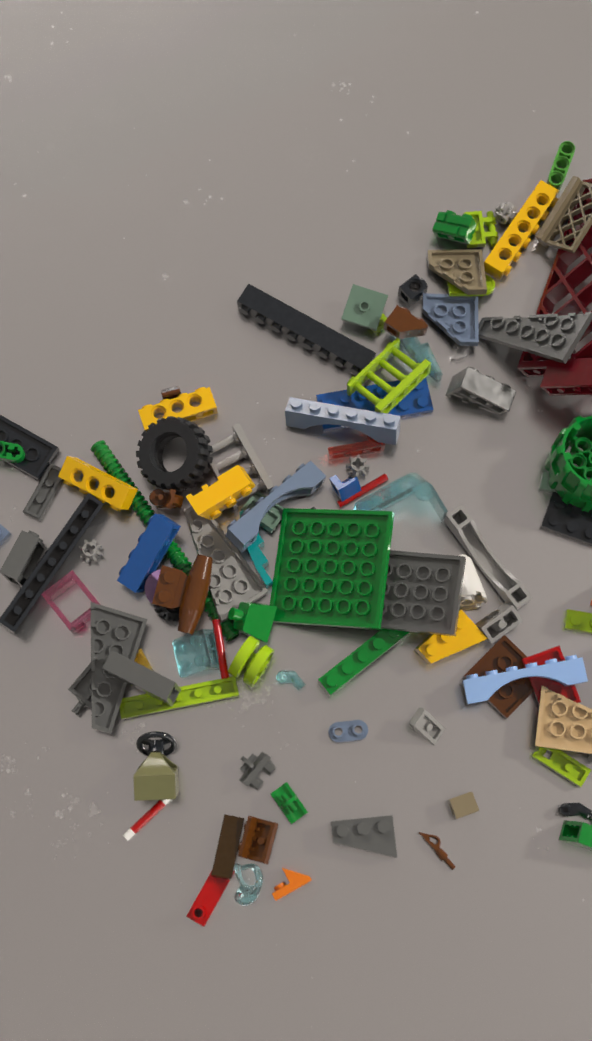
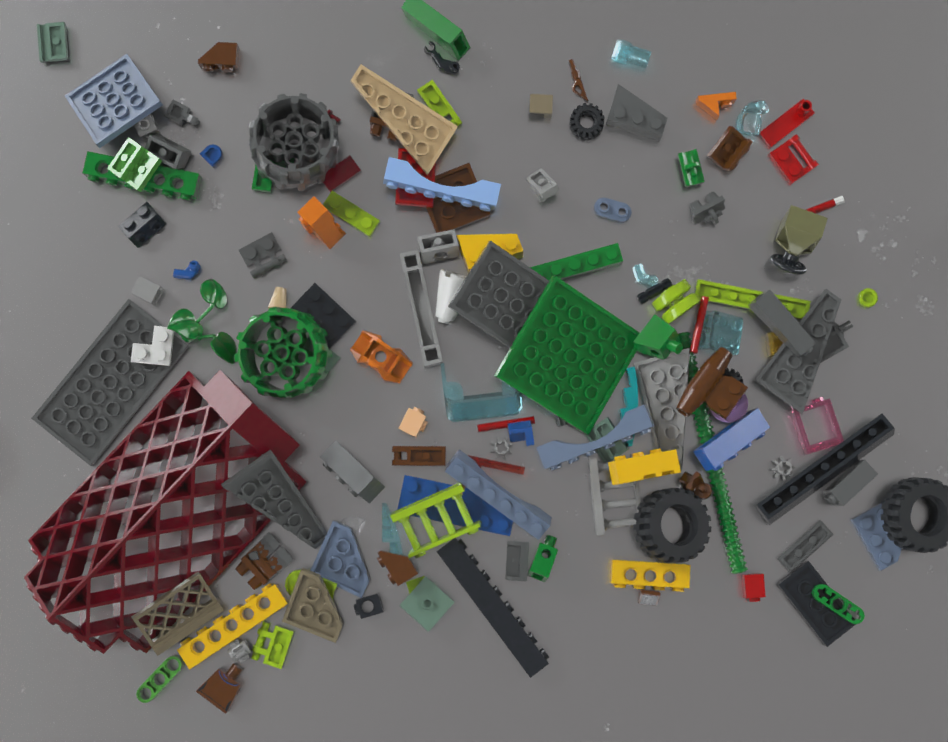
camera: 155 degrees left, 10 degrees up
yellow brick [58,456,138,512] -> none
dark brown tile [211,814,244,880] -> none
green brick [432,210,476,244] -> none
none -> reddish brown torso [196,663,243,714]
none -> hips [235,532,295,590]
none -> orange piece [350,330,413,383]
none -> reddish brown plate [392,446,446,466]
none -> light nougat brick [398,407,428,438]
none -> dark grey hinge [505,541,529,581]
none -> green torso [527,535,558,582]
none -> black tyre [570,103,605,140]
none -> clear light blue piece [611,39,651,68]
none -> black axle [637,278,672,304]
none -> red brick [741,573,766,602]
none -> red plate [768,134,819,185]
none -> lime tile [857,288,878,308]

